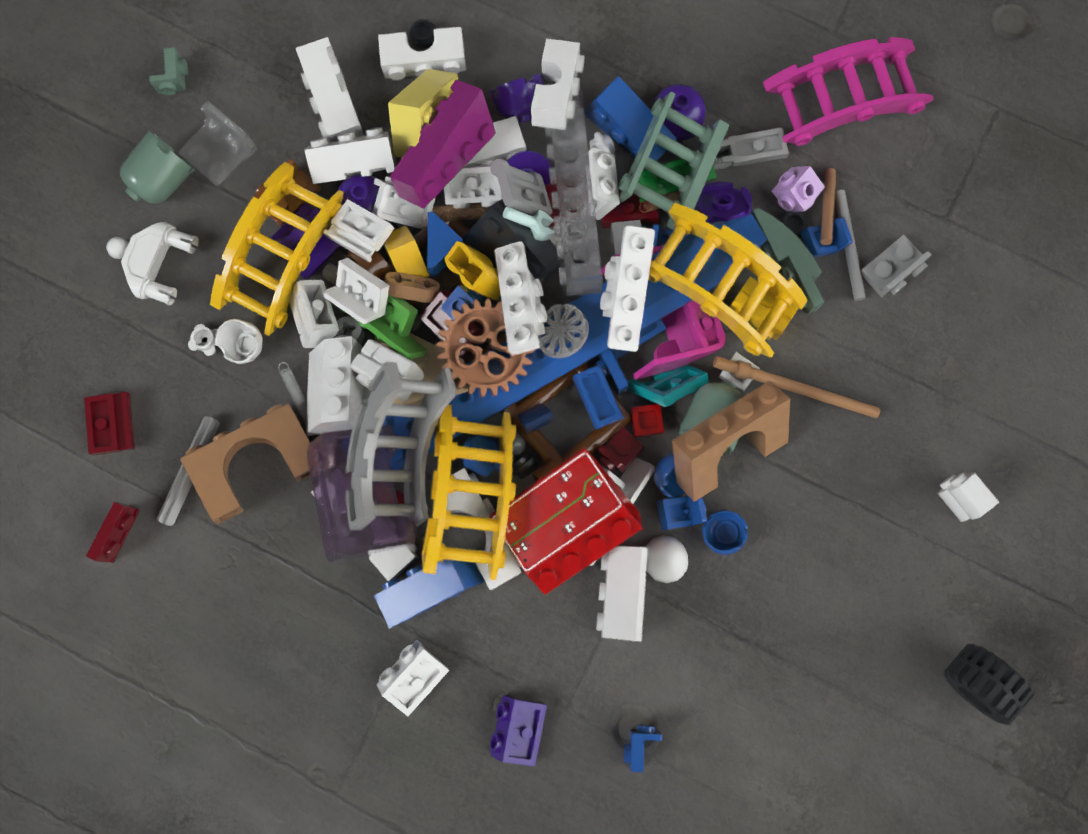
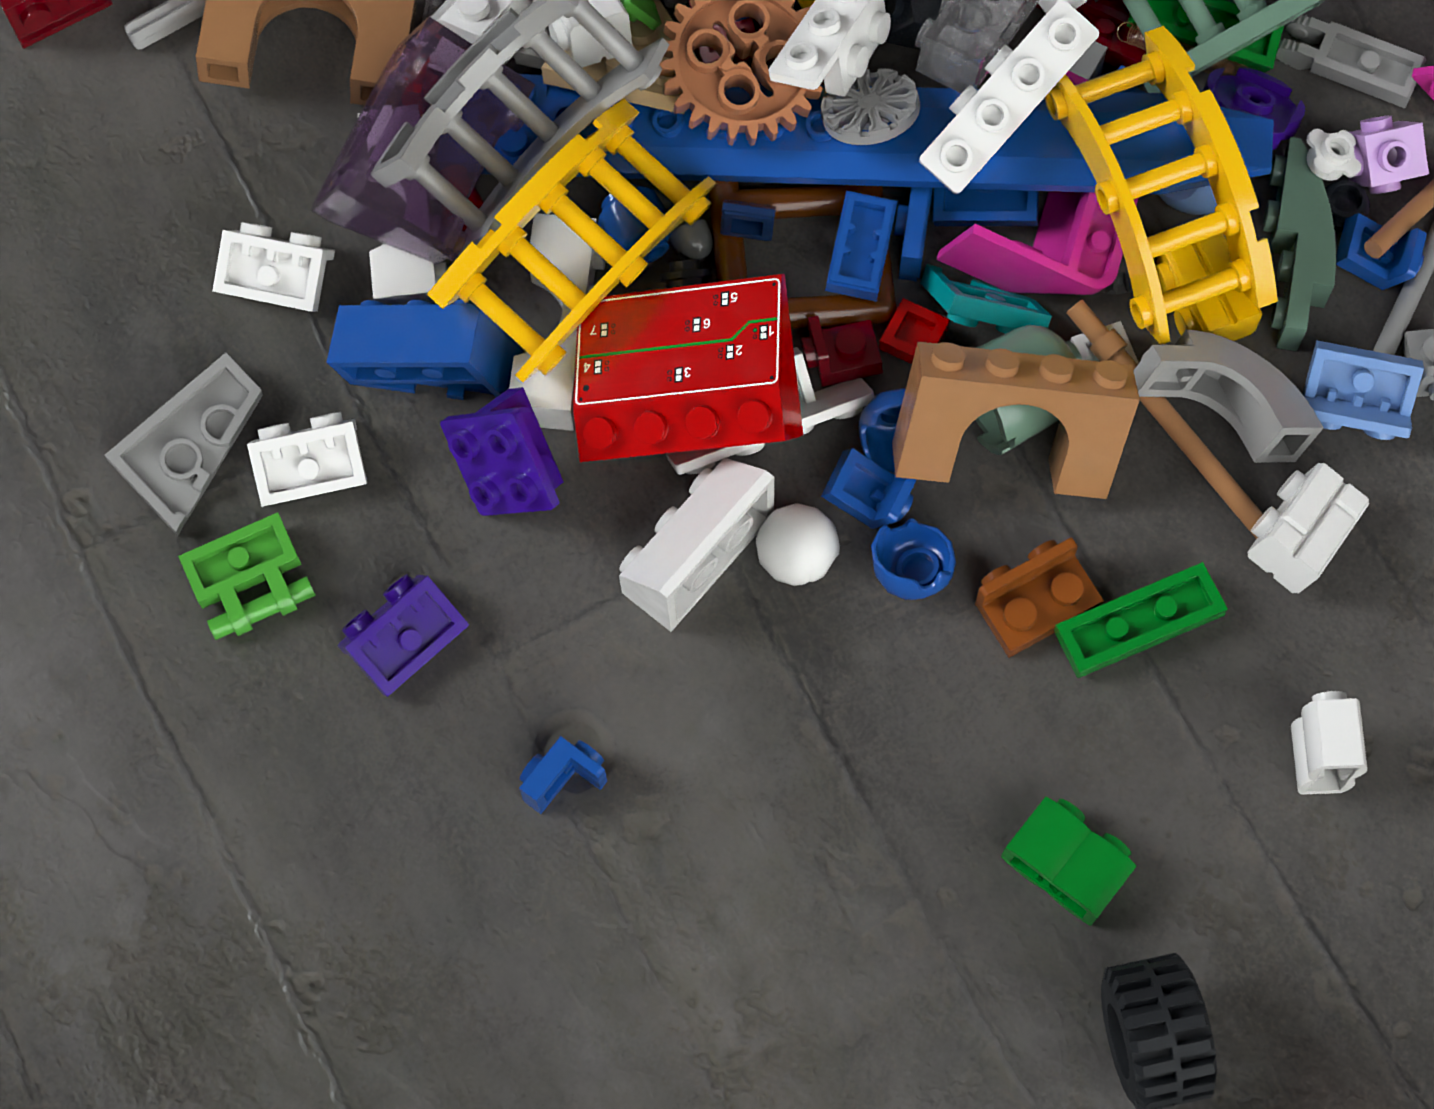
camera: 35 degrees right, 10 degrees down
none -> light grey wing [105,353,263,536]
none -> bright green plate [178,512,316,640]
none -> white bracket [213,222,335,312]
none -> dark purple bracket [440,387,564,516]
none -> dark orange bracket [975,537,1104,658]
none -> green brick [1001,796,1137,926]
none -> green plate [1054,562,1228,679]
none -> light grey arch [1133,329,1324,463]
none -> white brick [1247,463,1370,594]
none -> medium blue bracket [1302,340,1424,440]
none -> white plate [1307,129,1361,181]

